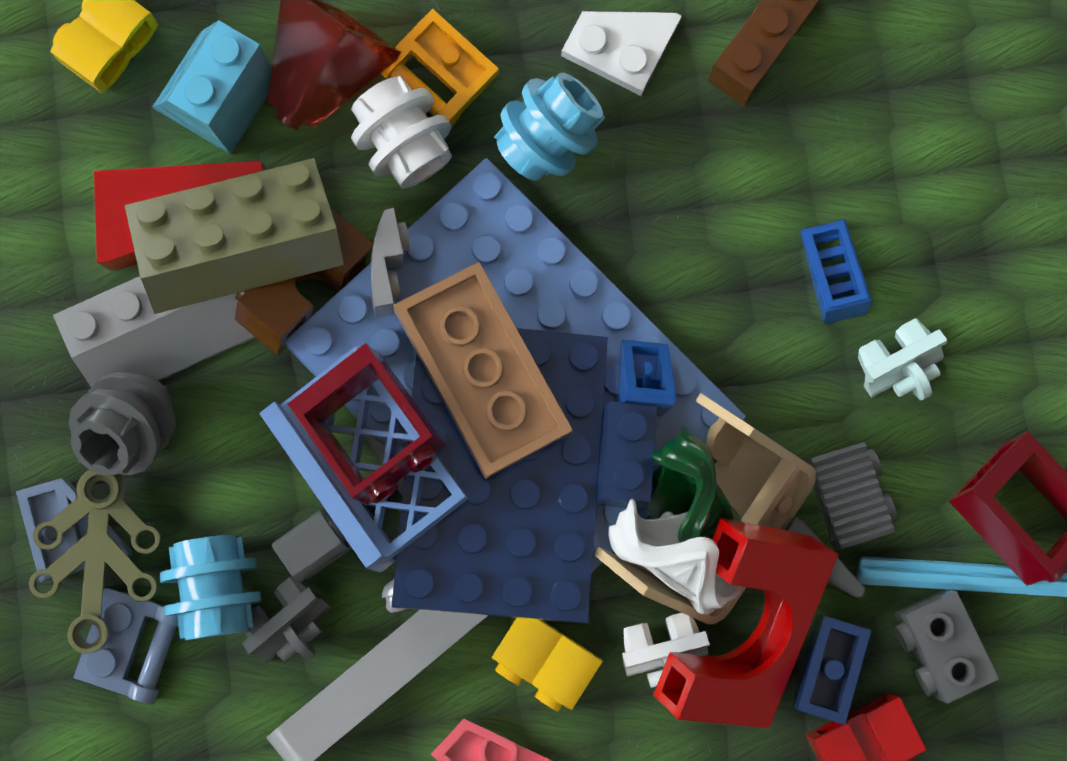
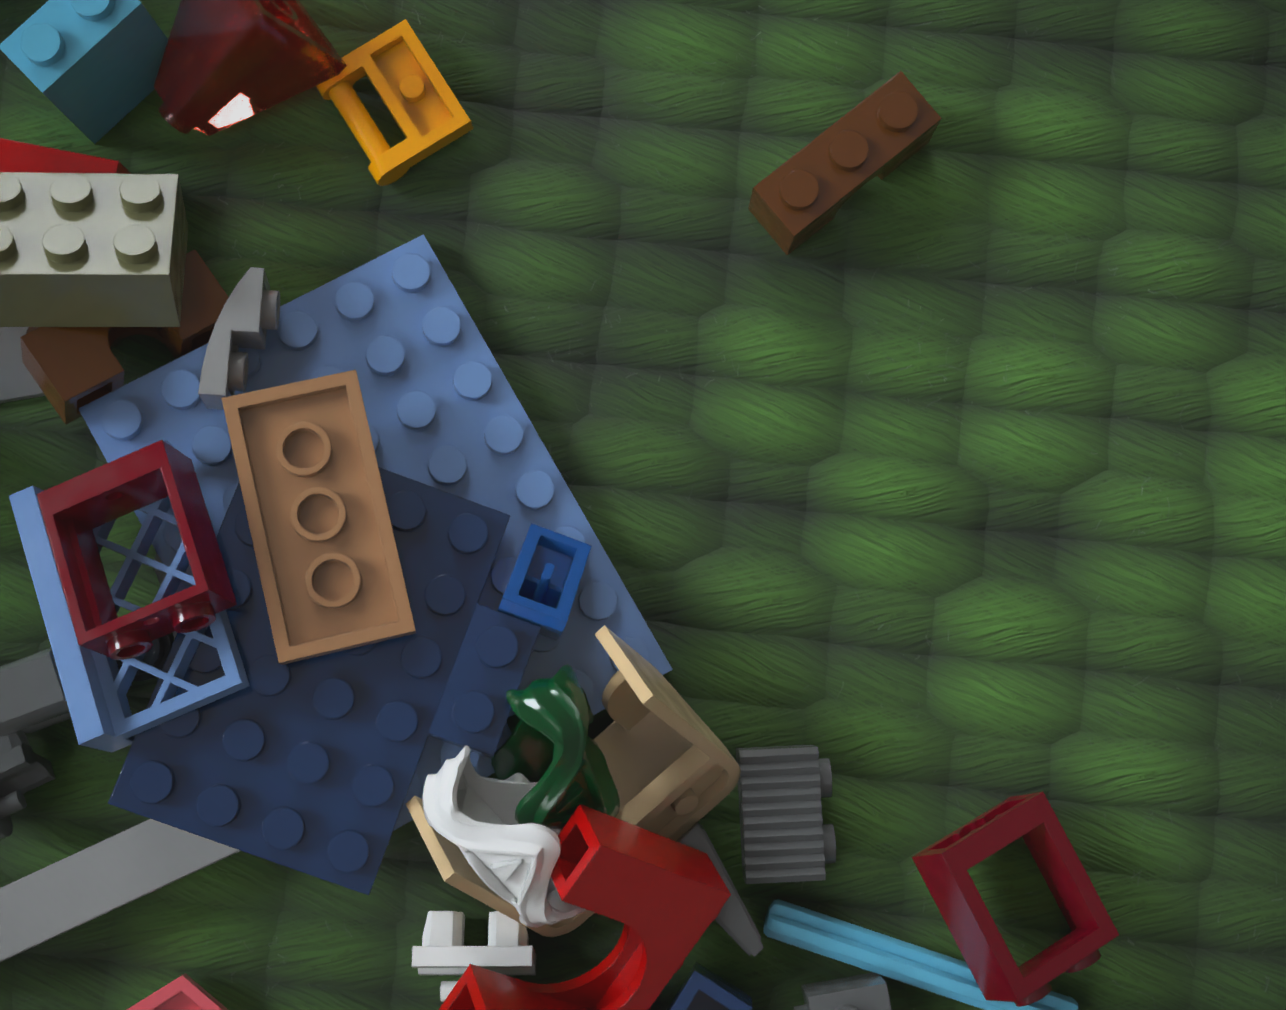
camera: 15 degrees right, 0 degrees up
white piece [351,76,452,189] -> none
yellow brick [491,618,603,712] -> none
medium azure piece [494,73,605,181] -> none
white wing [561,11,681,96] -> none
blue slope [800,219,872,324] -> none
light aqua hips [858,318,947,400] -> none

